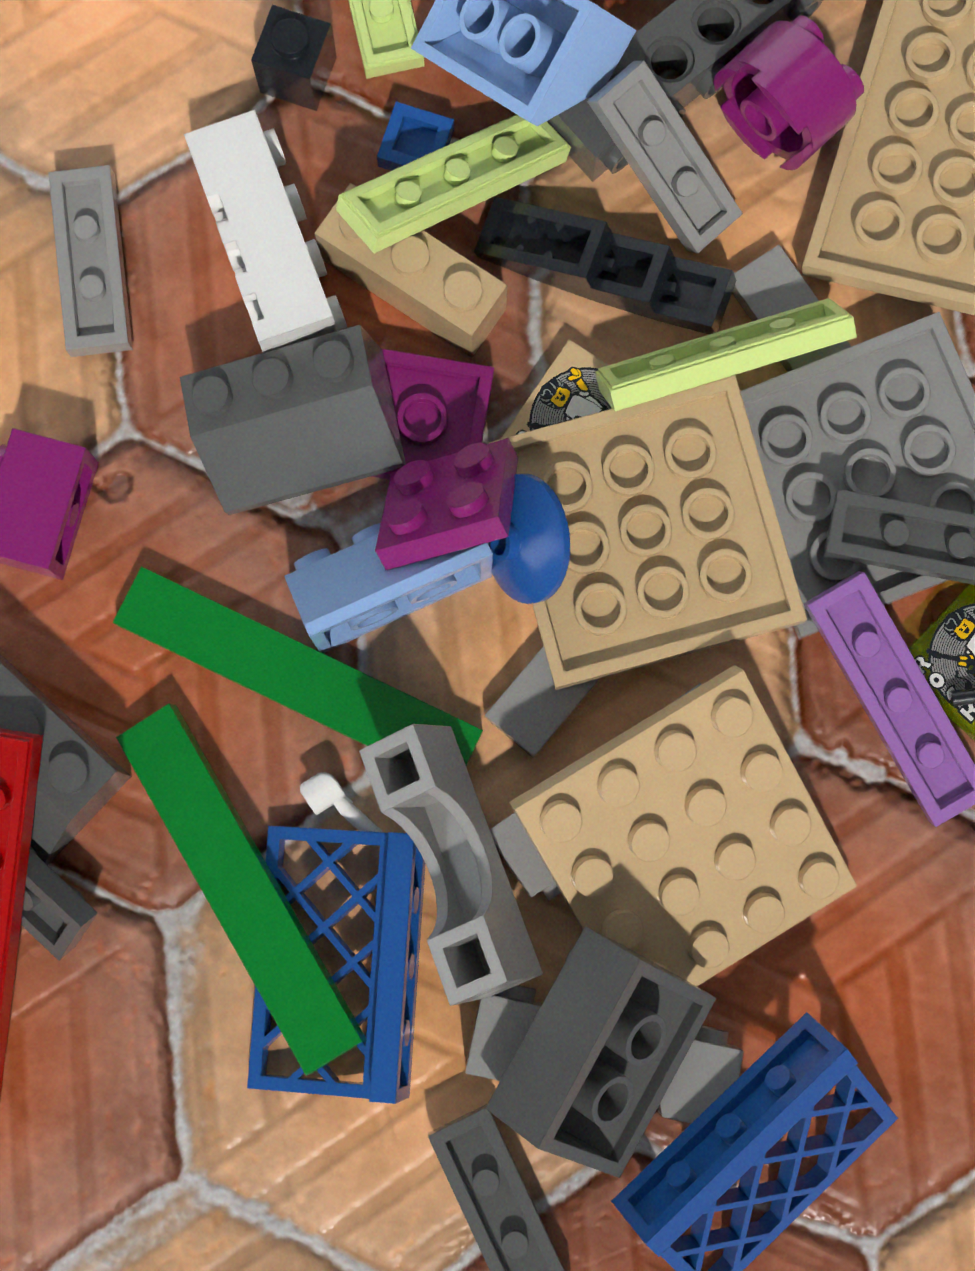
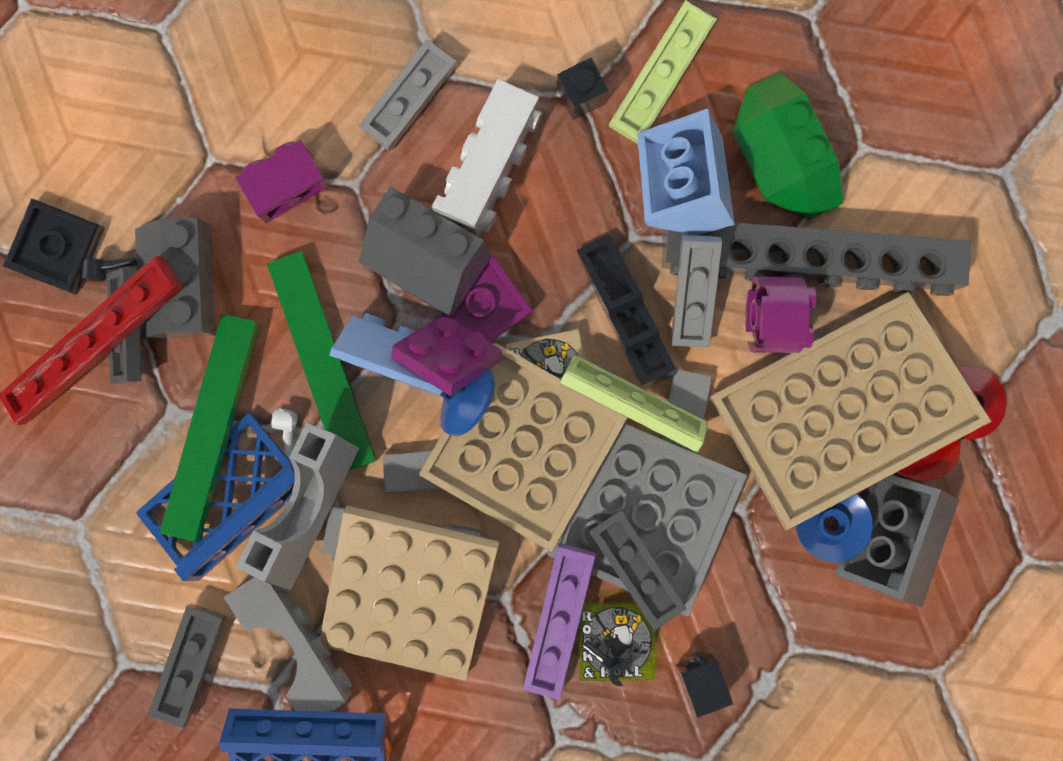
camera: 45 degrees right, 5 degrees up
tan brick [315,183,507,358] -> none
yellowish green tile [336,114,571,253] -> none
blue plate [377,102,454,171] -> none
dark grey slope [486,926,716,1178] -> none

